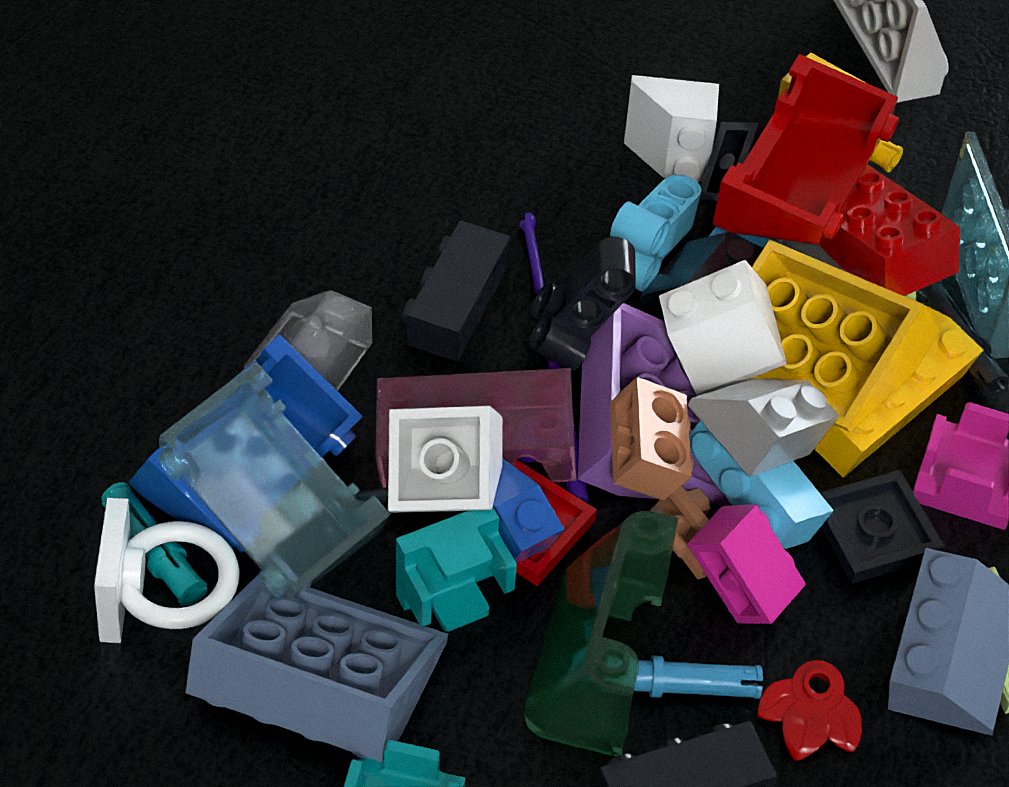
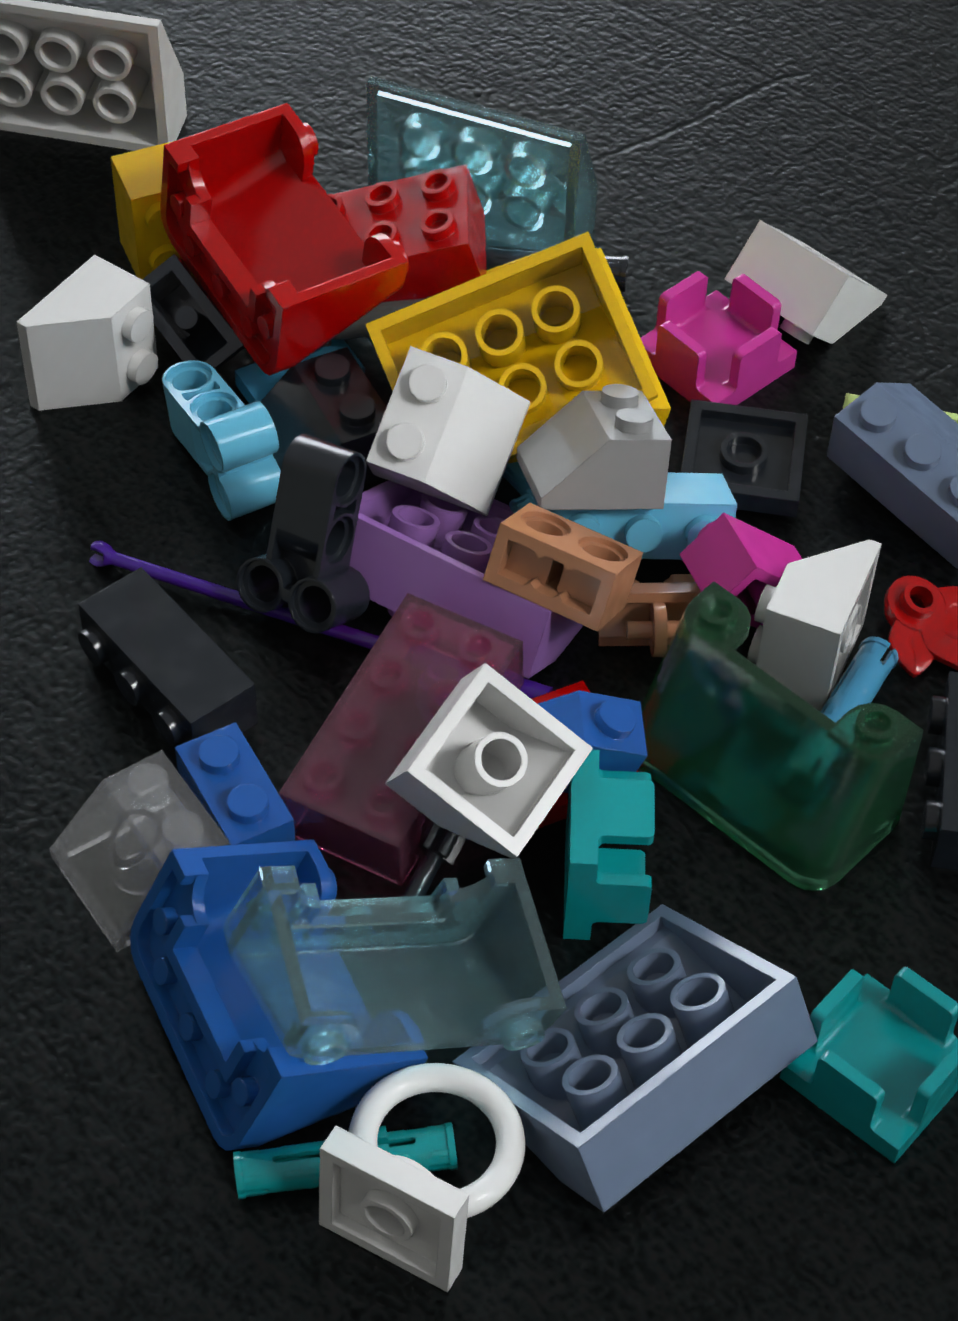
camera: 60 degrees left, 0 degrees up
none -> blue brick [175,722,295,846]
none -> white slope [747,539,882,712]

